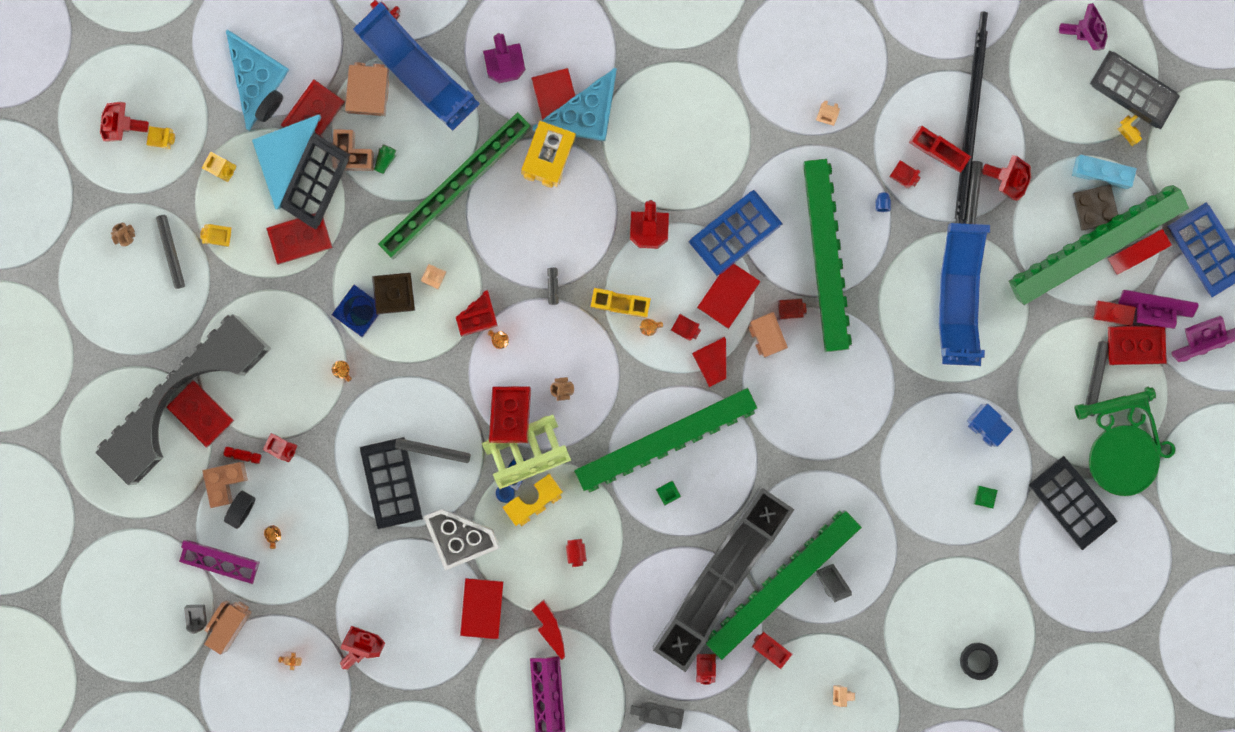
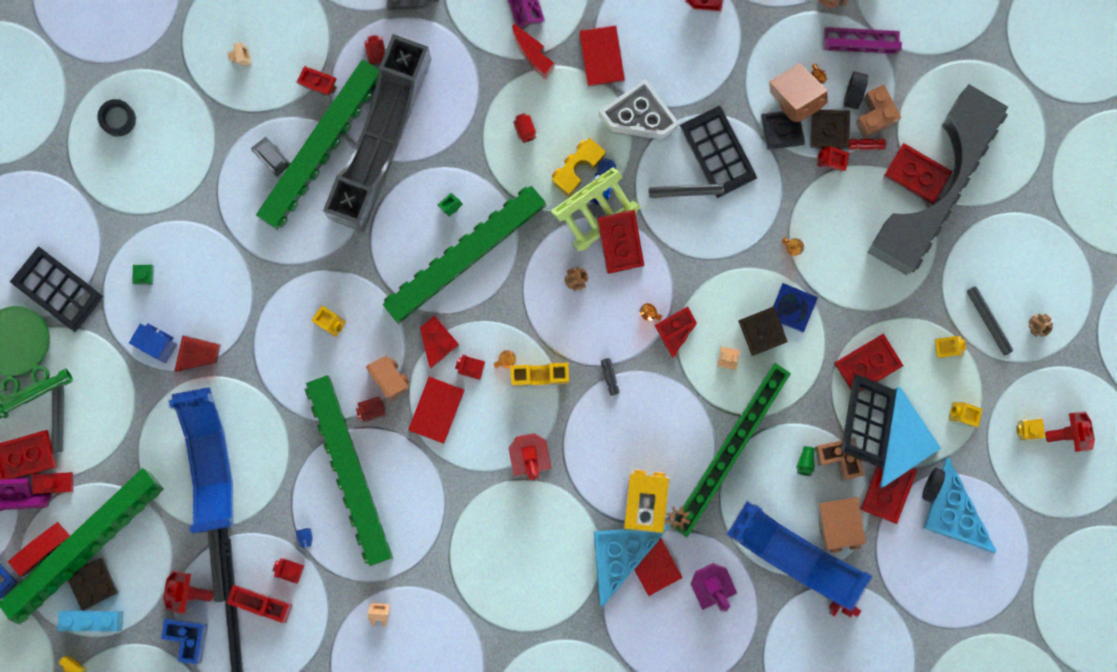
camera: 165 degrees right, 5 degrees down
blue piece [688,190,783,276] -> none
none -> blue brick [161,618,208,664]
none -> clear red wing [174,335,221,372]
none -> yellow bracket [311,305,346,337]
none -> medium nougat gear [666,506,689,530]
none -> black plate [761,111,805,150]
none -> brick [769,63,828,122]
none -> dark brown plate [810,109,850,149]

